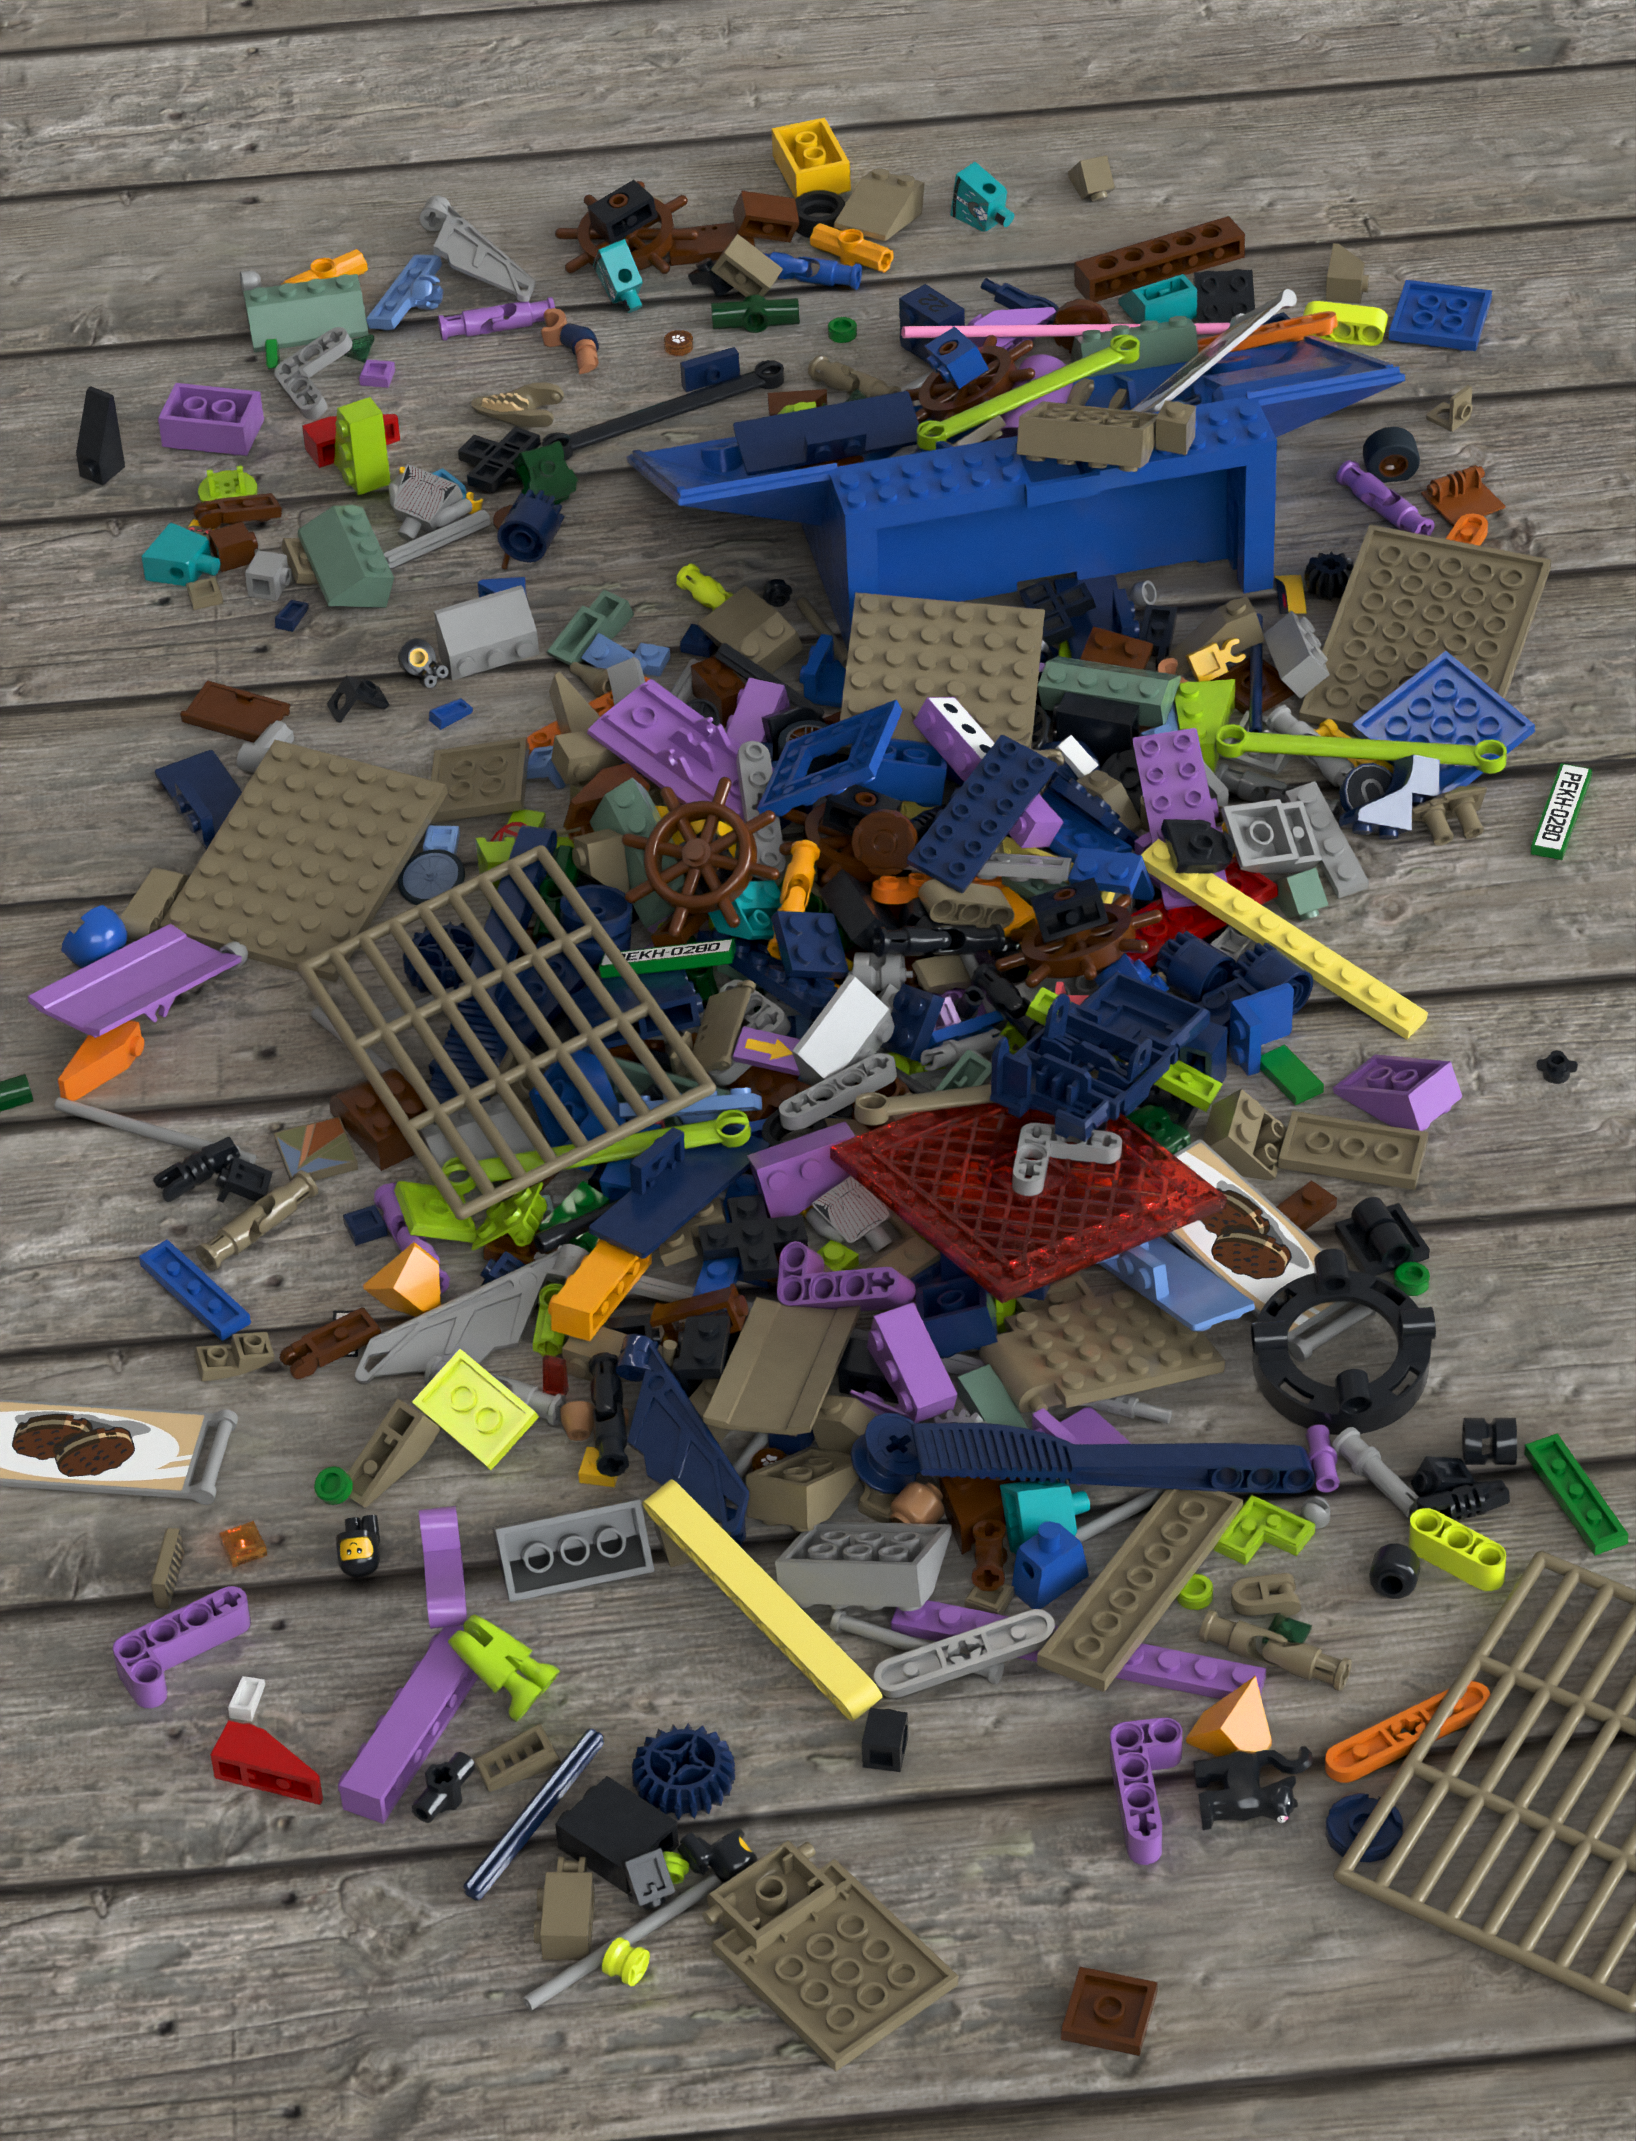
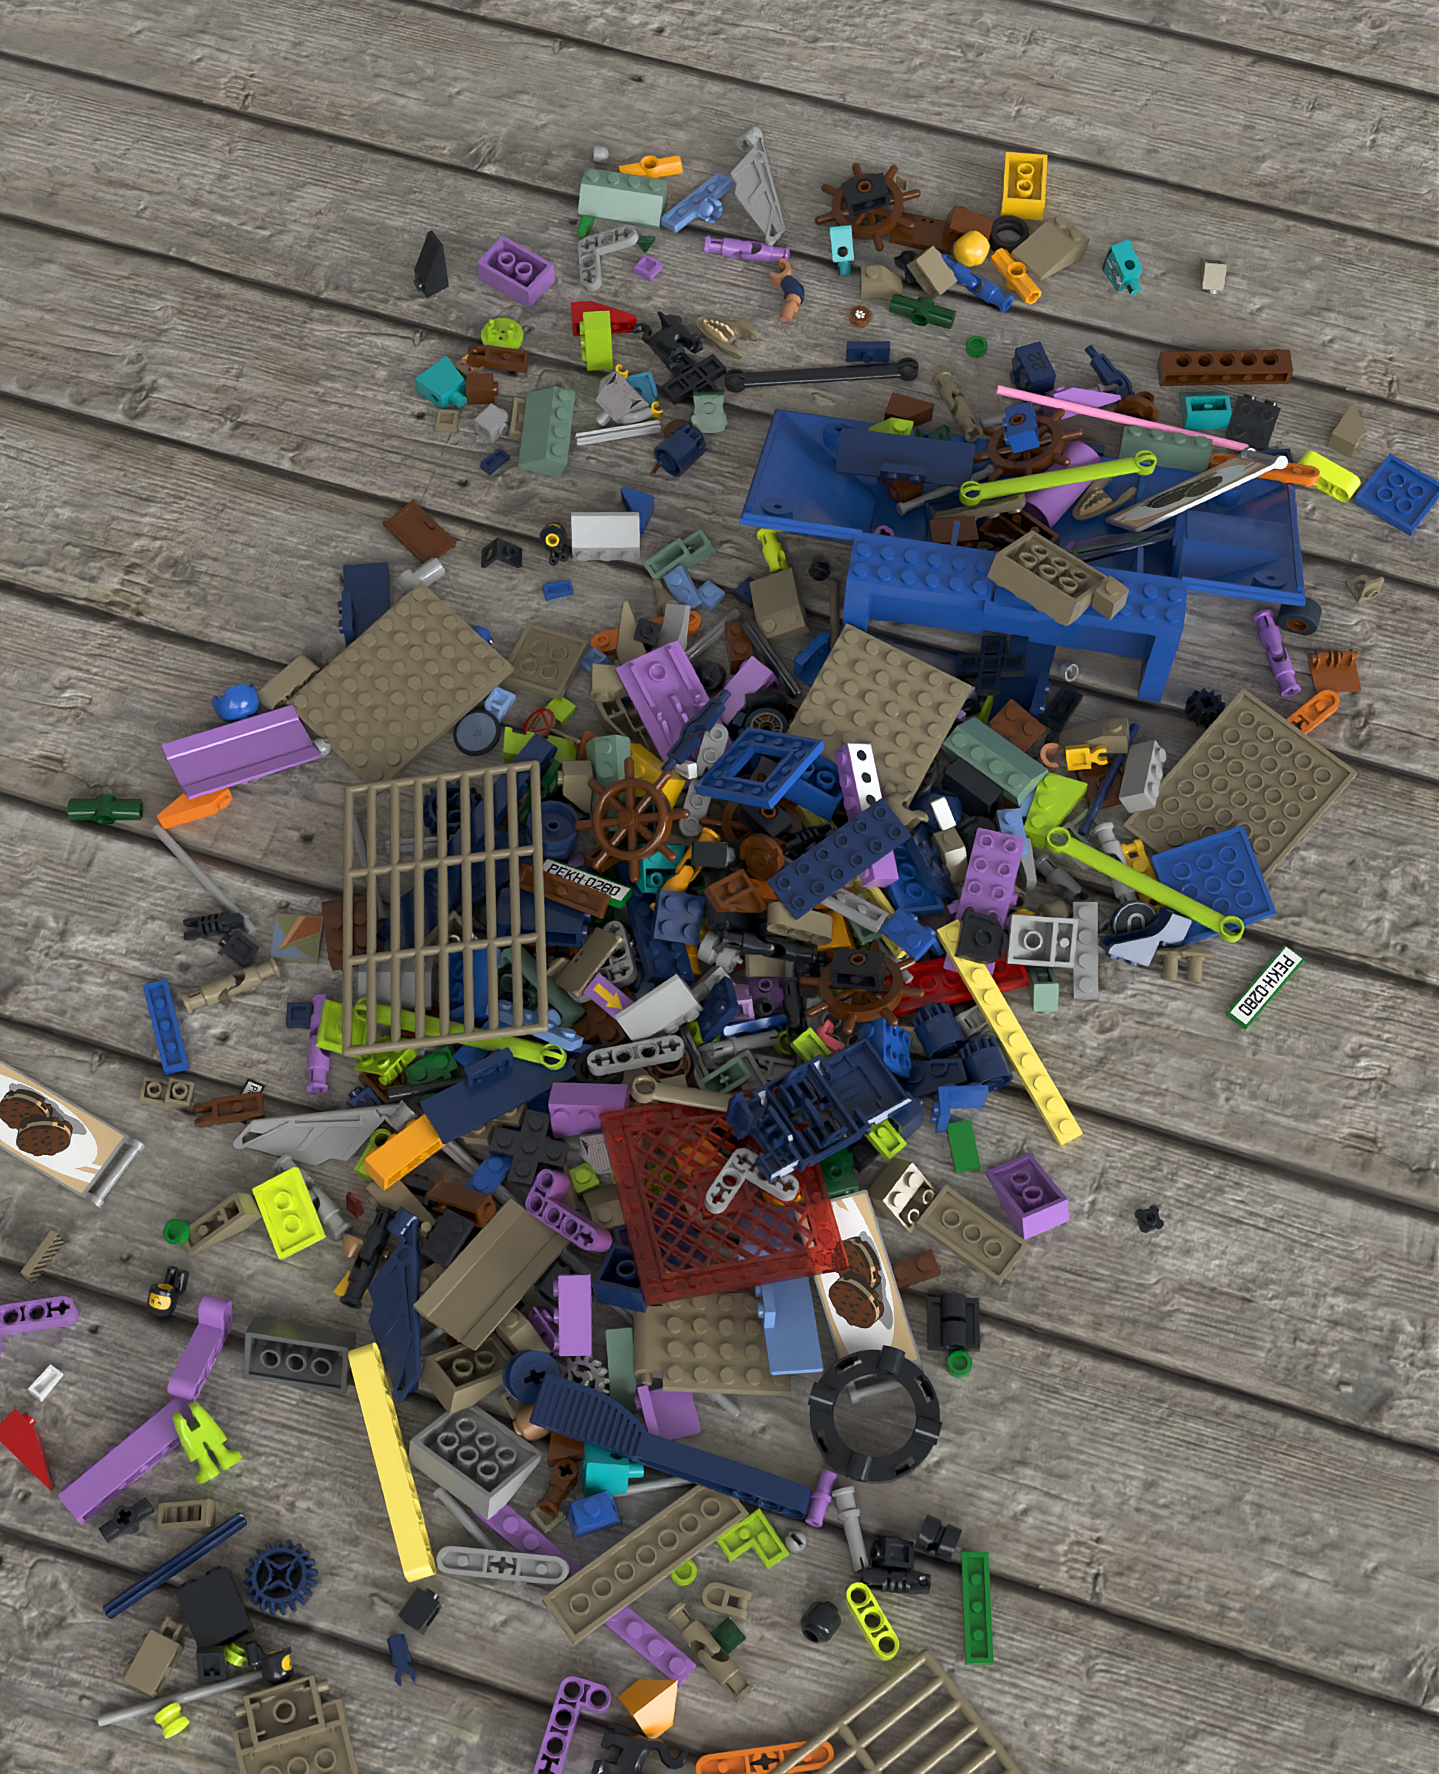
camera: 20 degrees right, 20 degrees up
clear orange plate [219,1521,267,1568] -> none
light orange slope [363,1242,441,1317] -> none
reddish brown slope [563,763,650,830] -> none
yellow sticker [1275,575,1306,615] -> none
none -> dark blue bar [387,1634,417,1687]
none -> reddish brown plate [519,863,611,919]
none -> black animal [632,311,703,369]
none -> black bracket [633,618,662,652]
none -> dark blue piece [661,689,731,771]
none -> white piece [674,760,697,779]
none -> black slope [691,841,739,868]
none -> reddish brown wing [704,868,768,913]
none -> dark tan slope [859,265,903,299]
none -> yellow hair [953,230,990,268]

